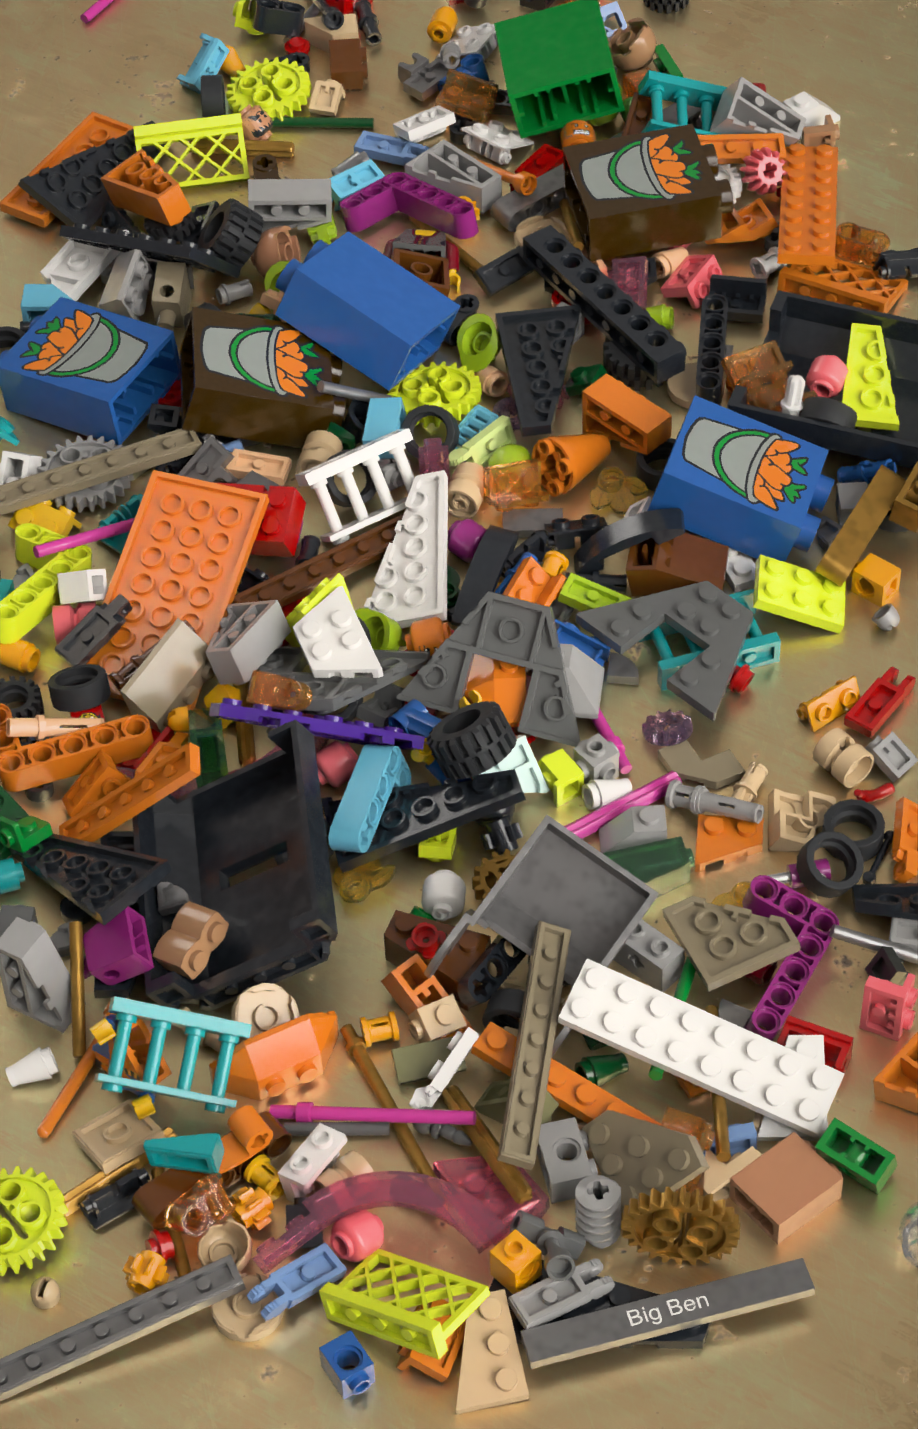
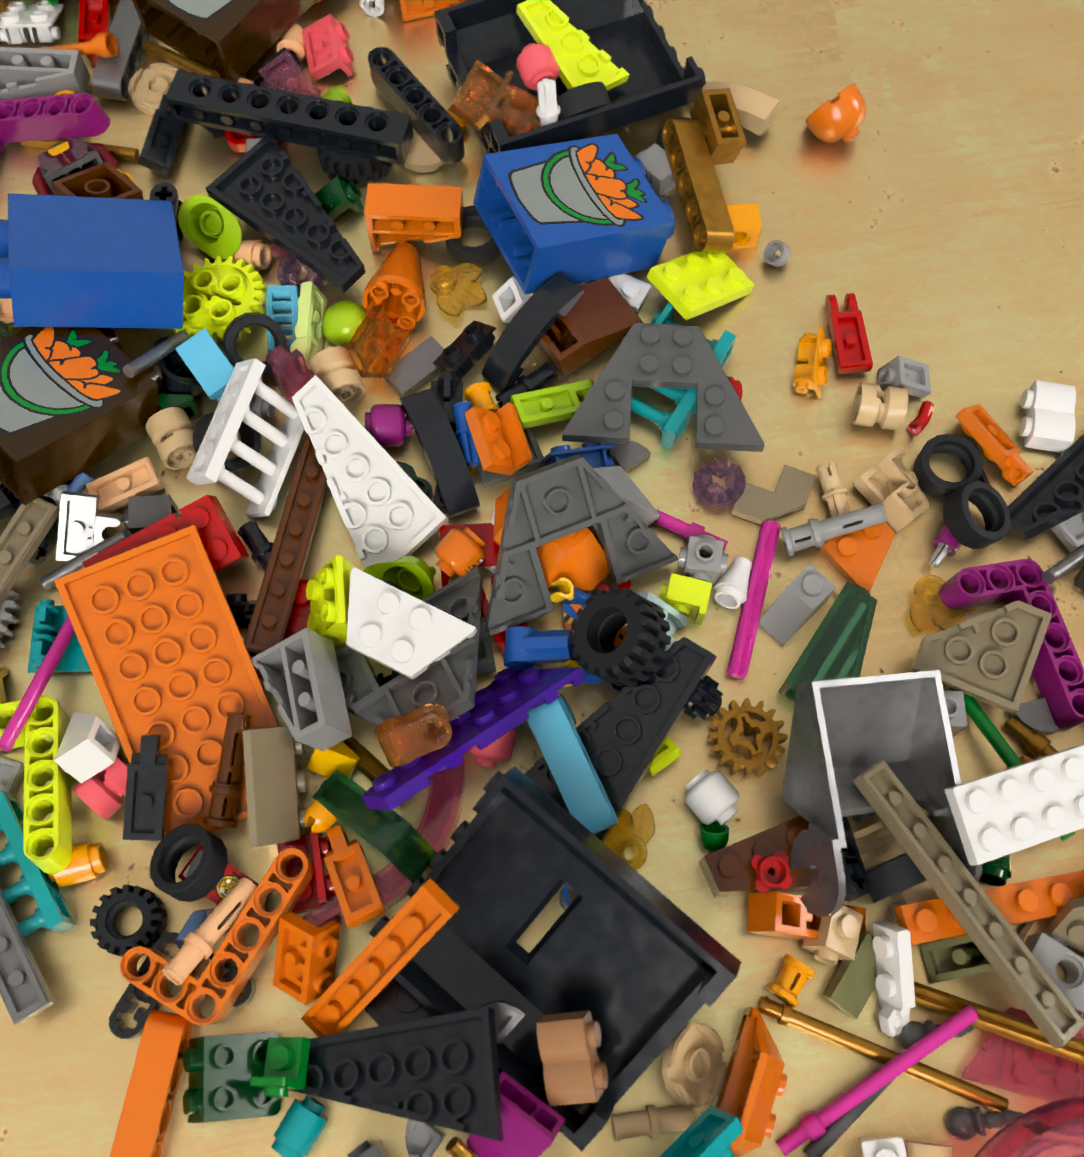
camera: 45 degrees left, 20 degrees up
black bracket [709,274,767,323] -> none
blue pin [837,459,897,484] -> none

